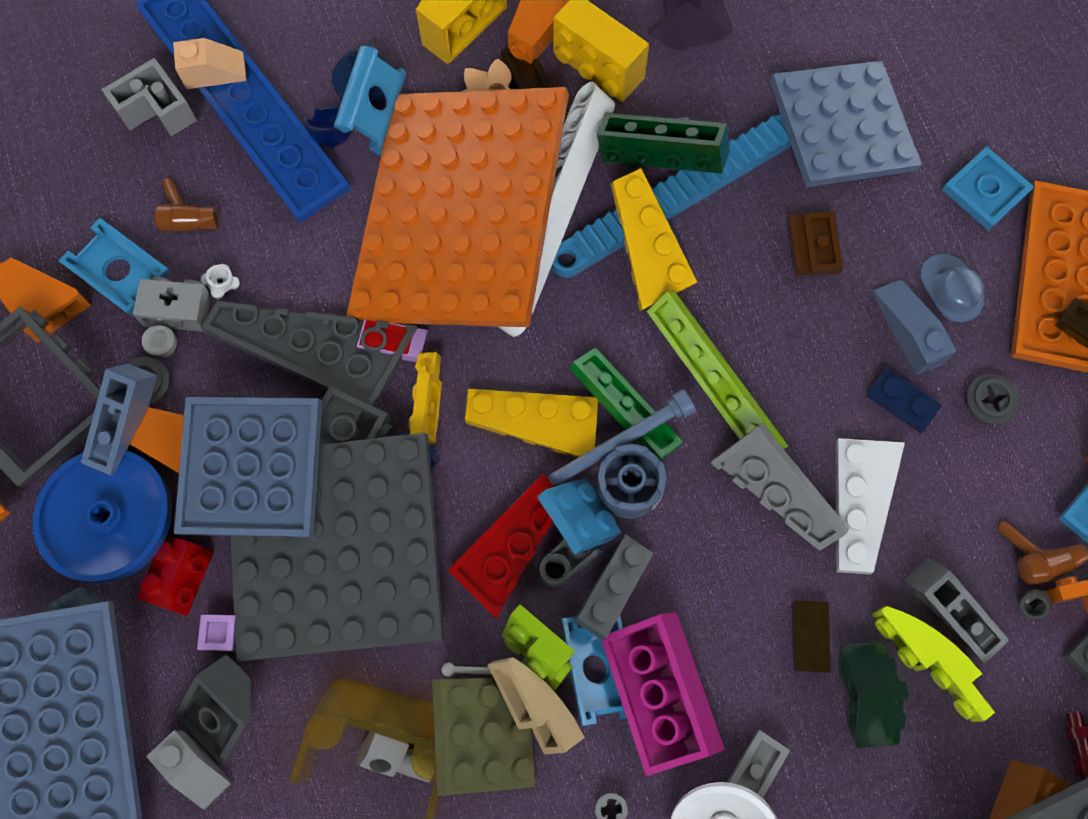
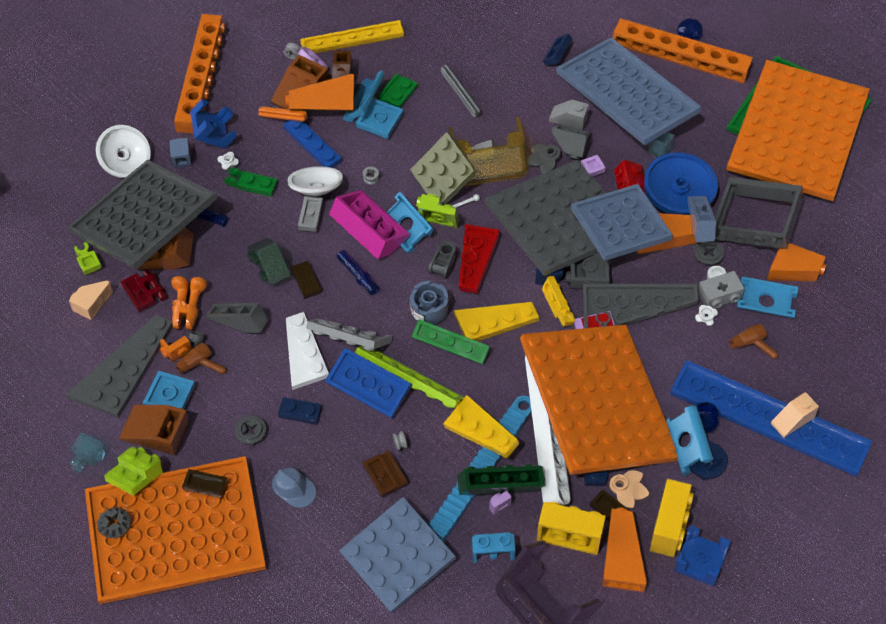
camera: 155 degrees right, 15 degrees down
light grey brick [101,58,197,136] -> none
tan slope [488,657,585,755] -> none
dark azure plate [537,478,622,555] -> none
sand blue piece [549,389,696,485] -> none
dark grey plate [574,534,654,640] -> none
sand blue slope [872,279,957,376] -> none
neon yellow slope [872,606,995,722] -> none
dark azure plate [942,146,1034,231] -> none
none -> orange piece [171,276,207,330]
none -> blue plate [325,348,412,419]
none -> clear blue pin [337,250,379,295]
none -> light grey bush [392,431,407,451]
none -> dark azure window [472,532,515,563]
none -> dark grey plate [527,143,561,174]

